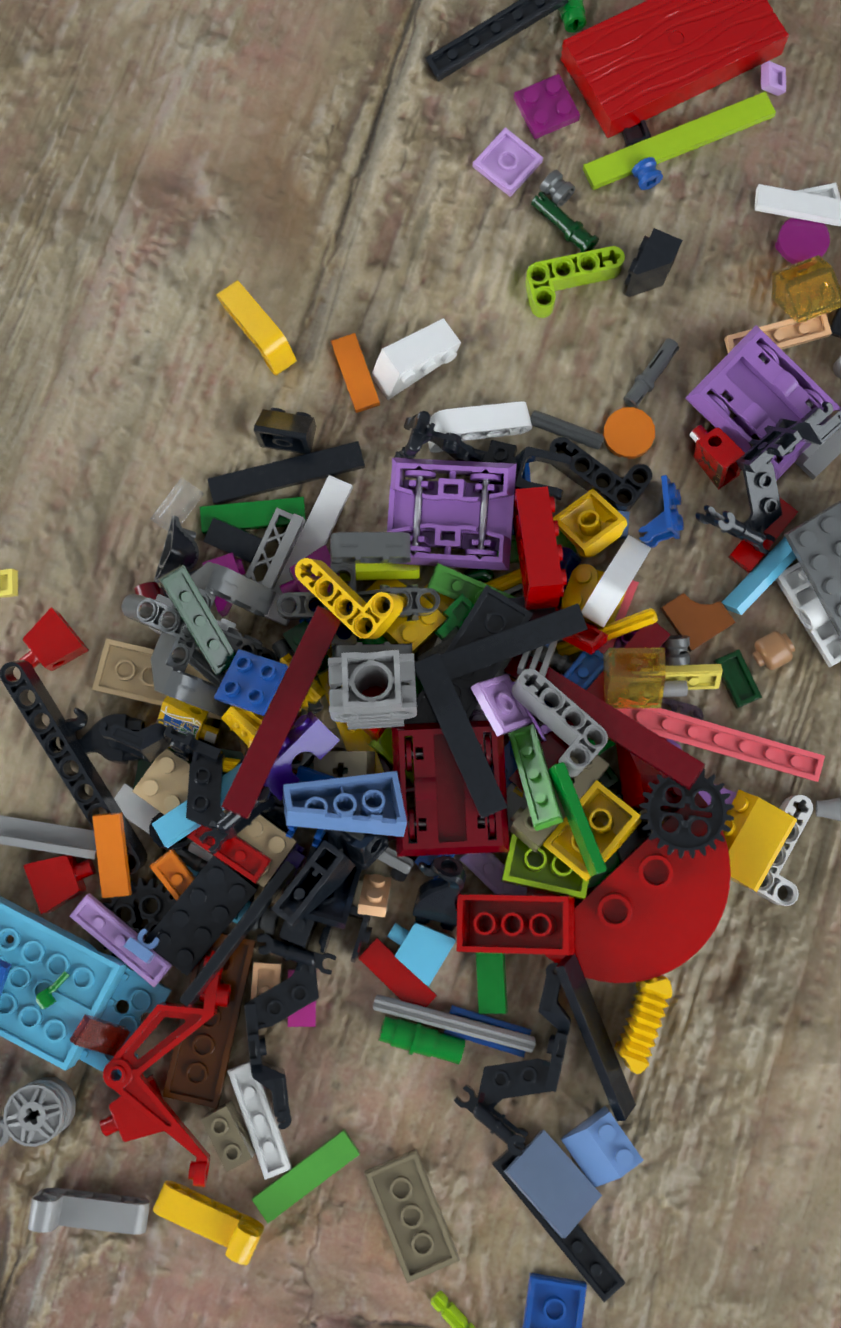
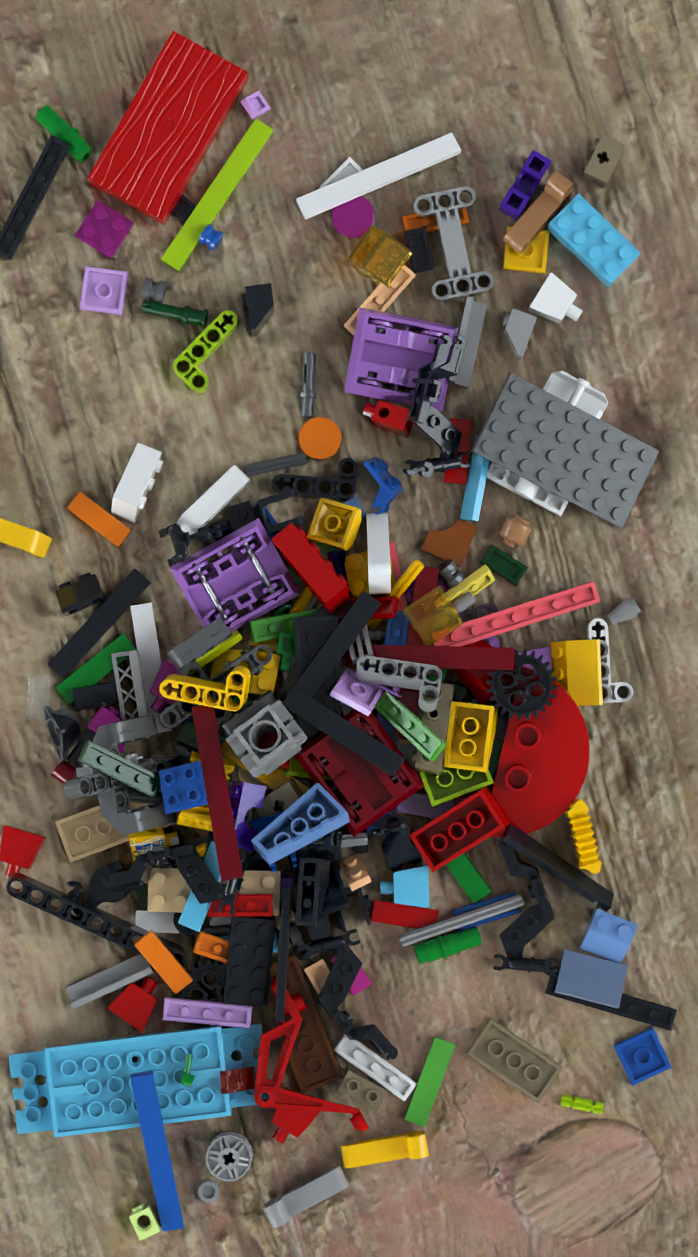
camera: 45 degrees left, 5 degrees up
medium blue tile [124,928,160,964] -> none
green tile [548,762,607,877] -> none

